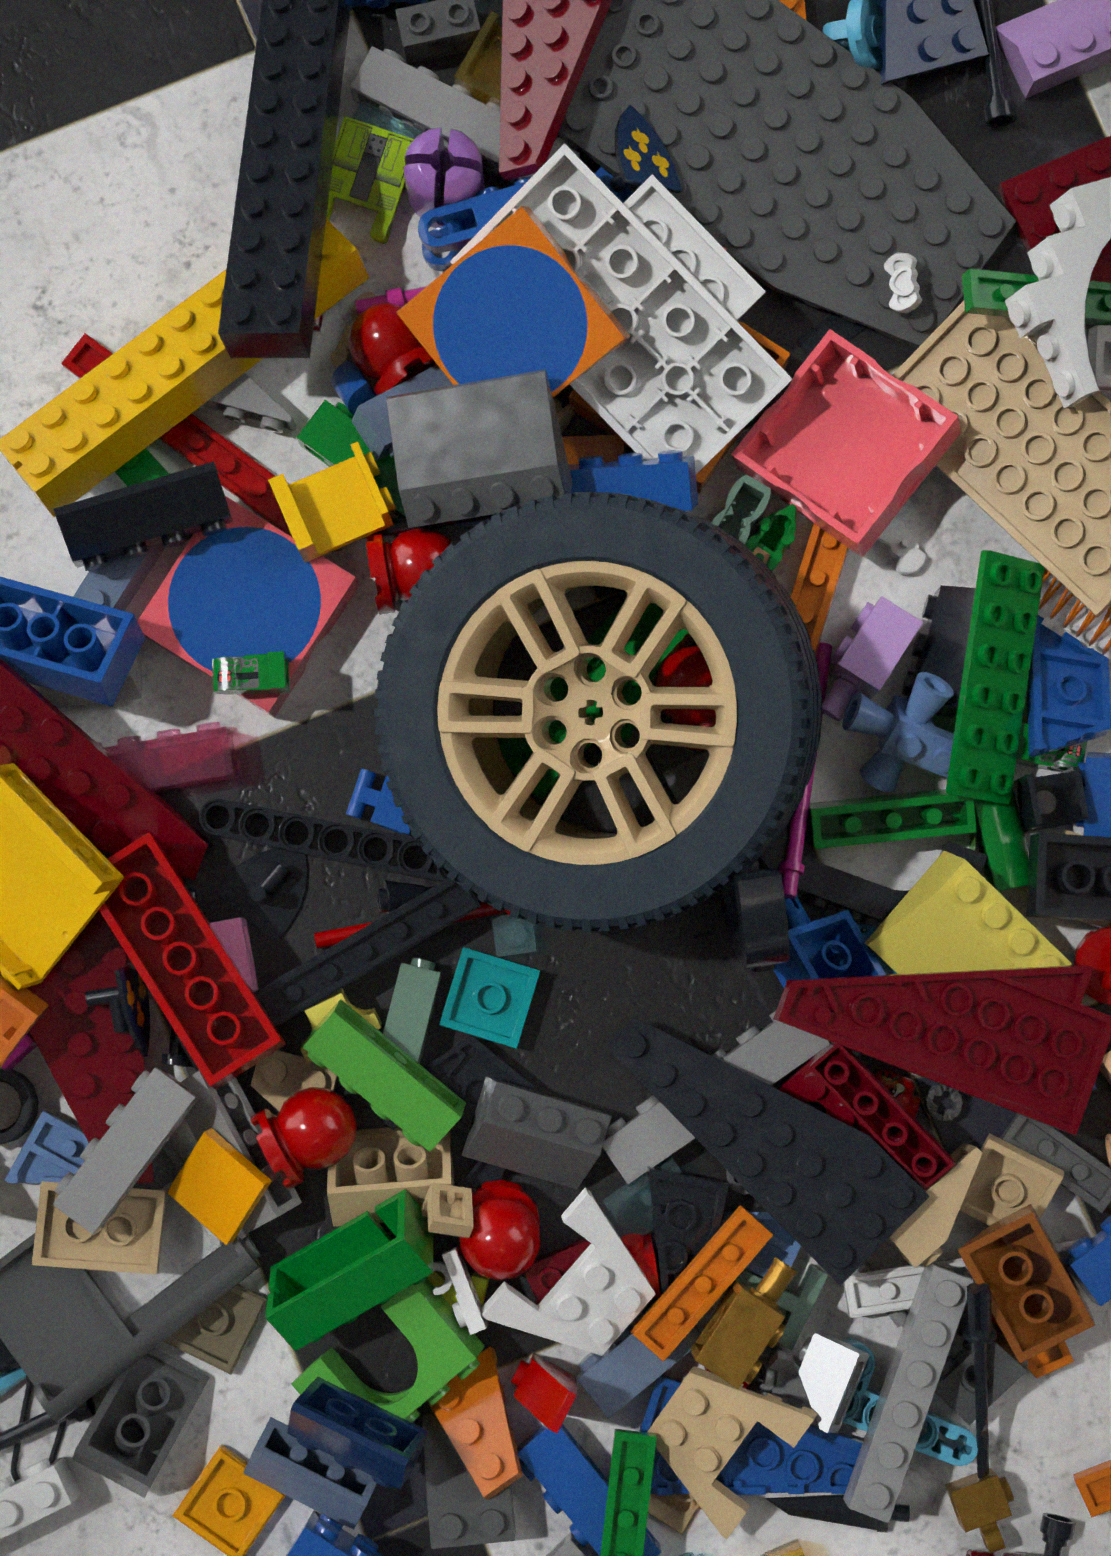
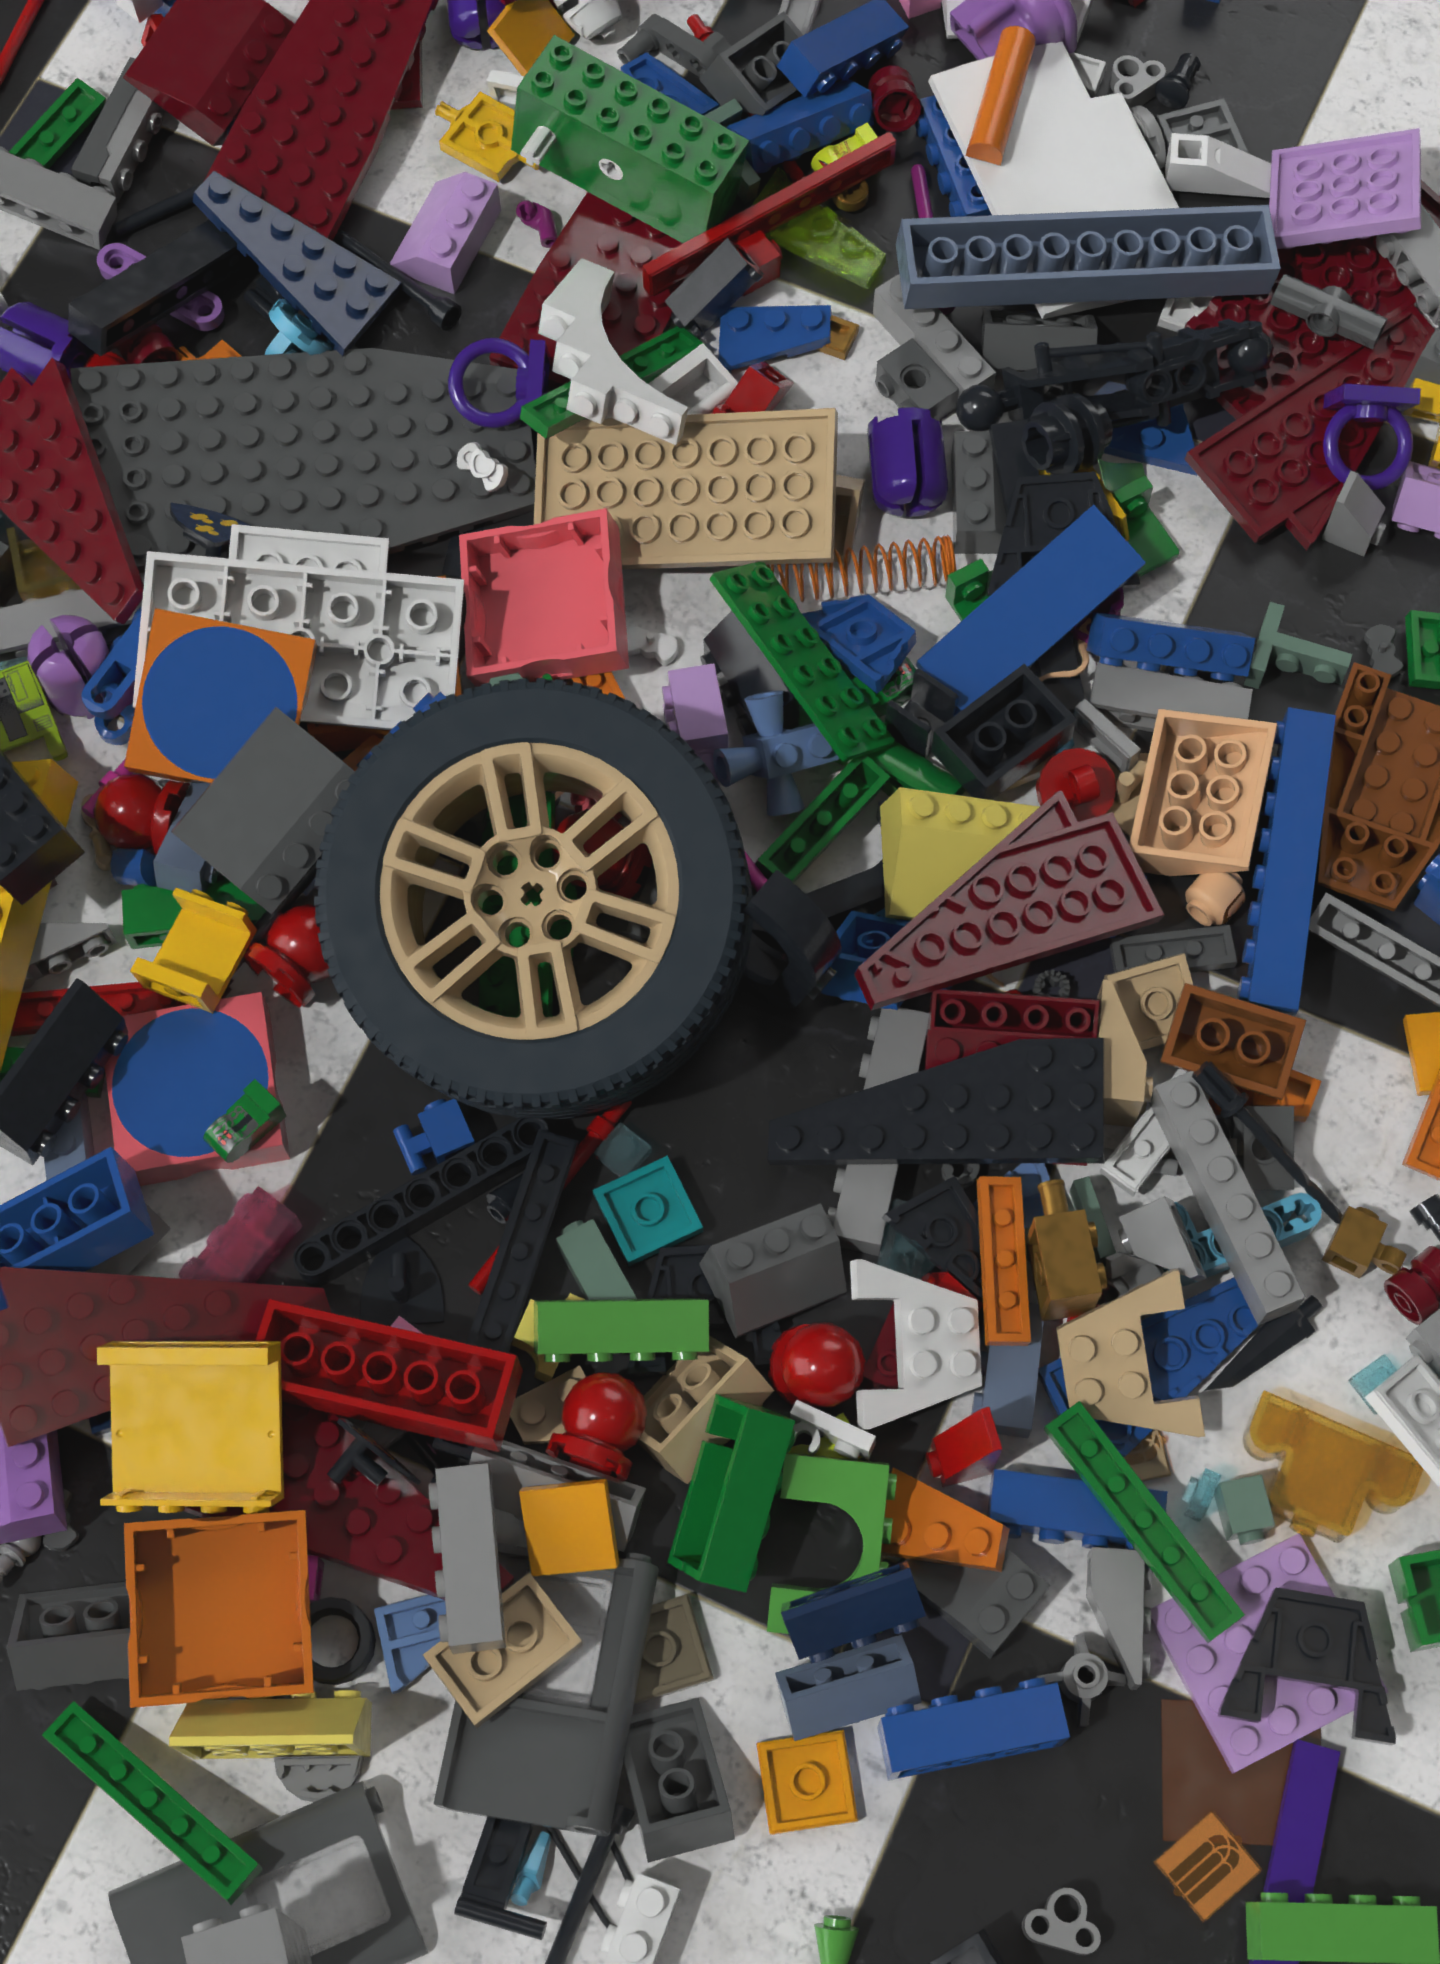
camera: 45 degrees left, 15 degrees down
tan bracket [421,1182,474,1238] -> none
none -> dark purple tile [448,338,550,431]

